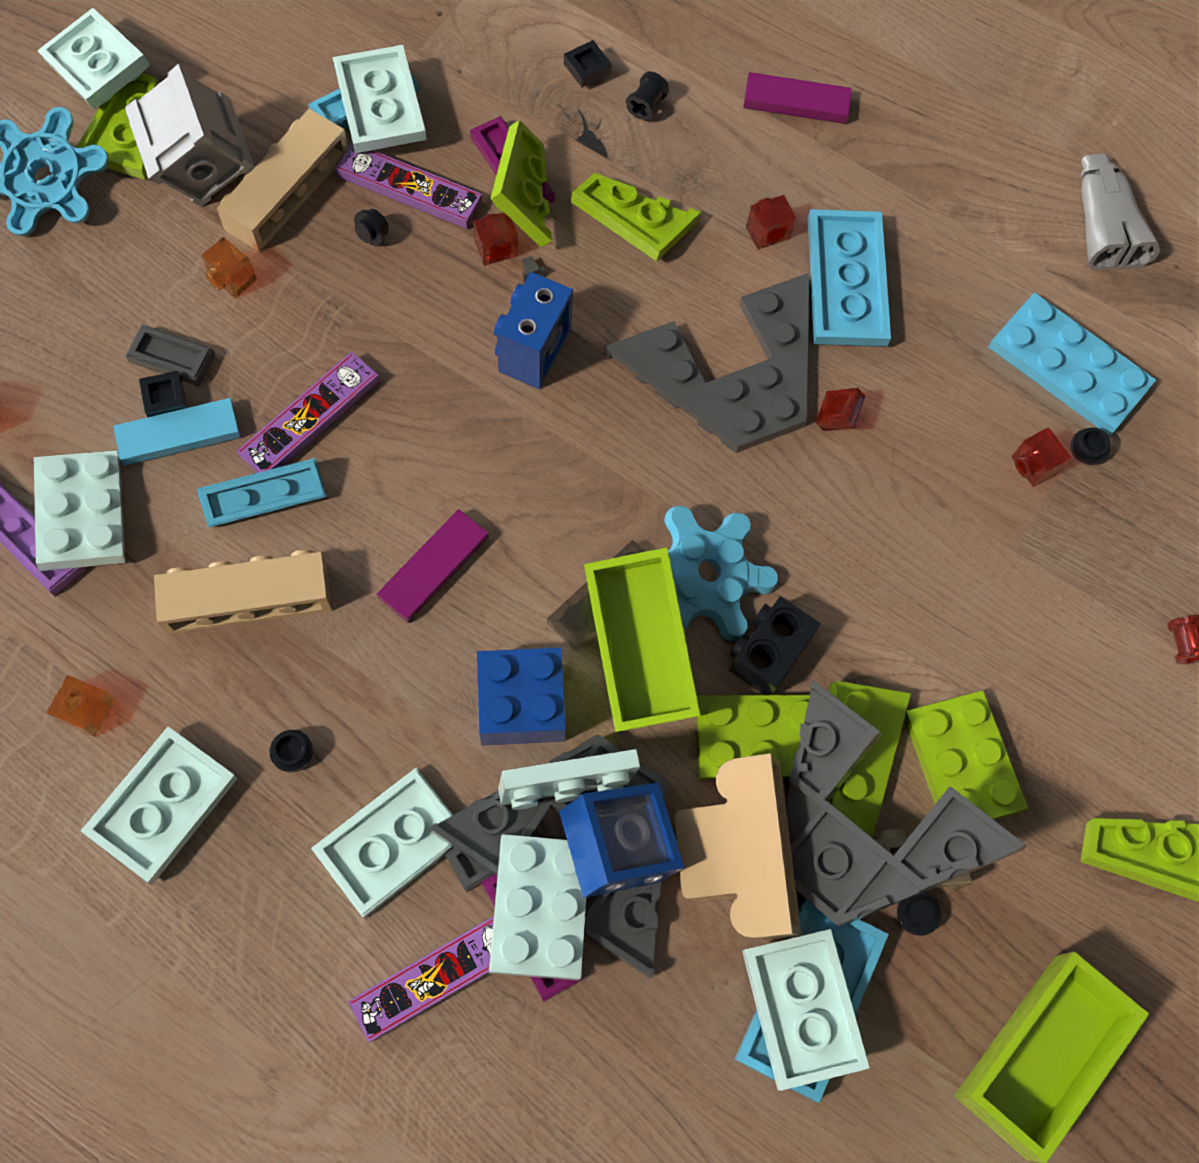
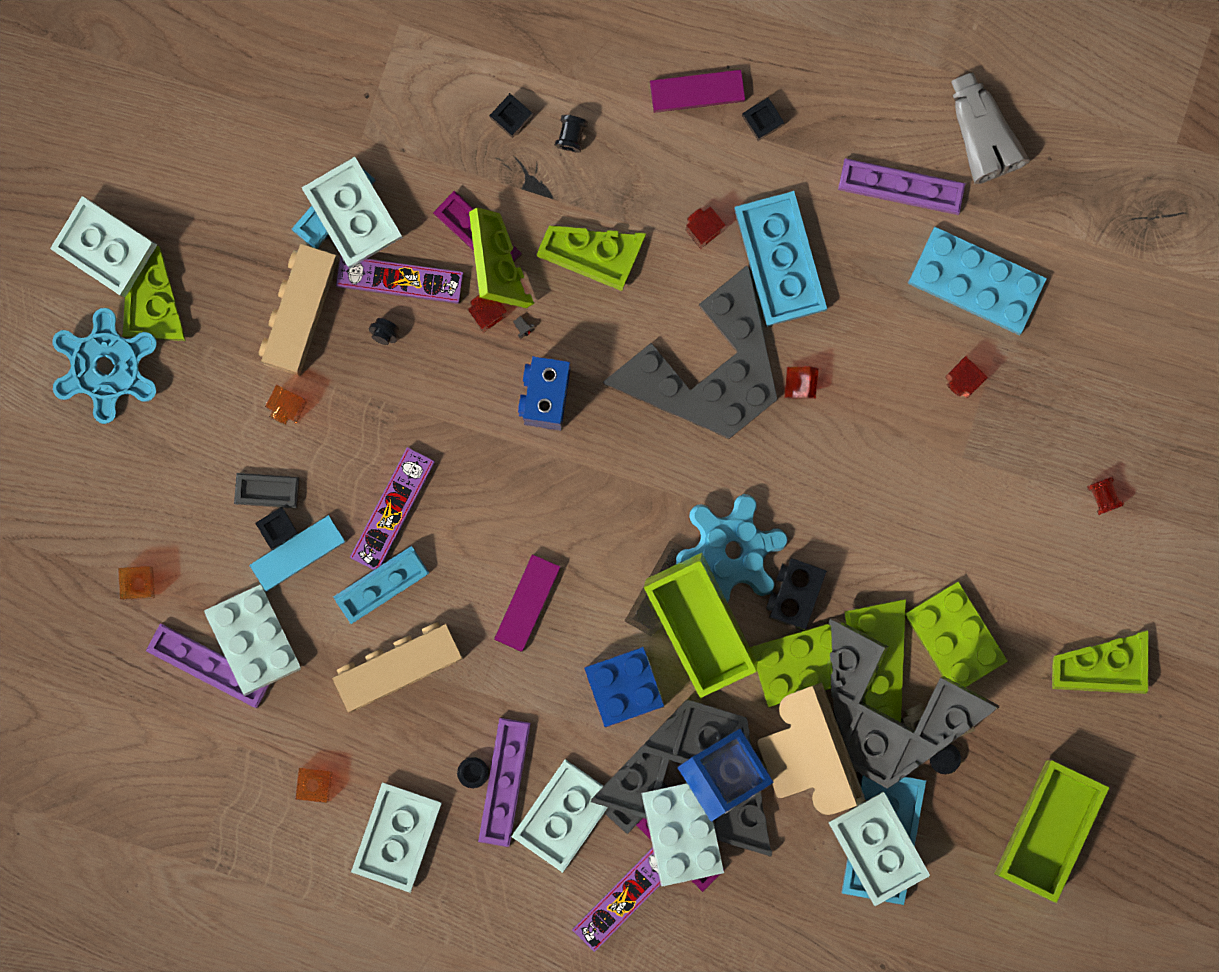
camera: 10 degrees left, 15 degrees up
light grey container [125,64,255,207] -> none
light aqua plate [498,749,640,810] -> none
black plate [1070,427,1110,465] -> none
none -> medium lavender tile [478,718,531,847]
none -> black plate [742,97,785,141]
none -> medium lavender tile [838,158,965,215]

